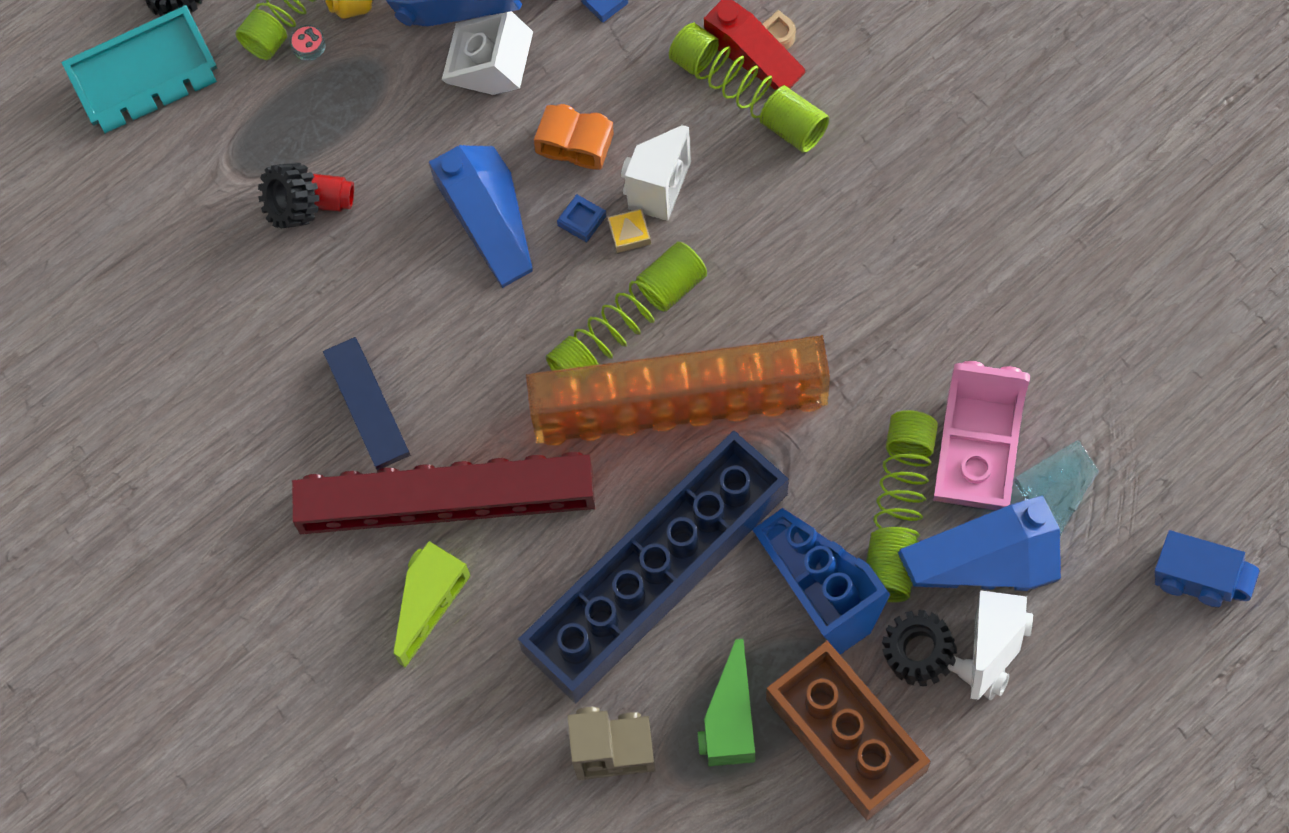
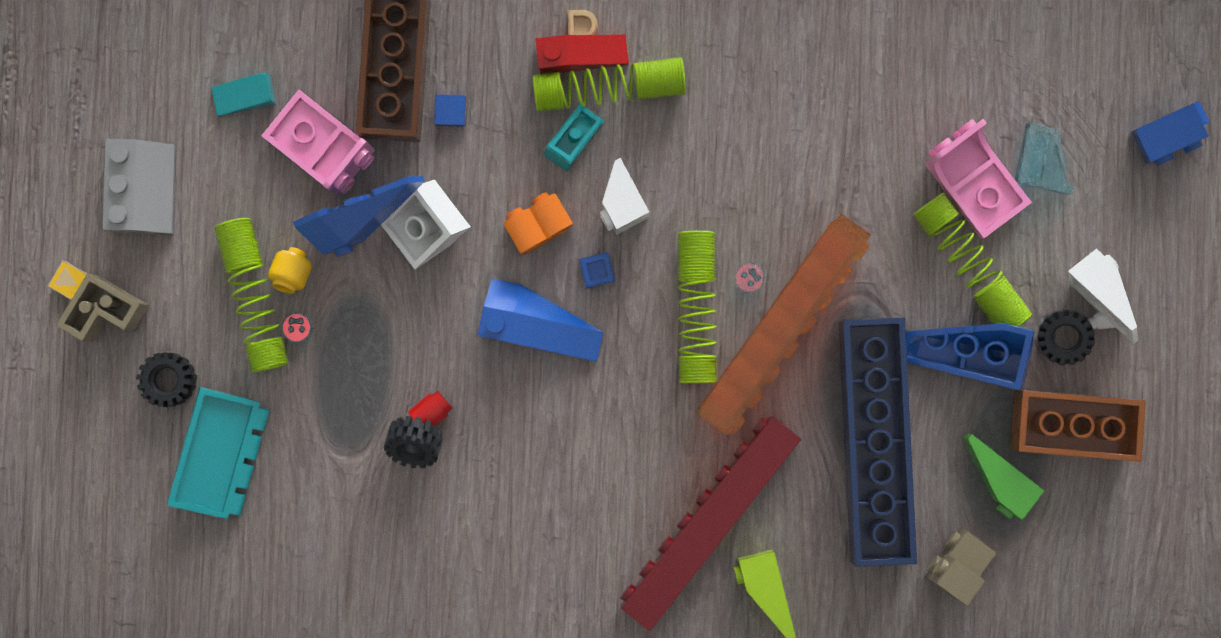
camera: 50 degrees left, 20 degrees up
dark blue slope [323,337,411,470] -> none
tile [607,208,651,253] -> none
blue wedge [898,495,1061,591] -> none
none -> teal slope [544,104,604,171]
none -> clear light blue tile [734,263,765,293]

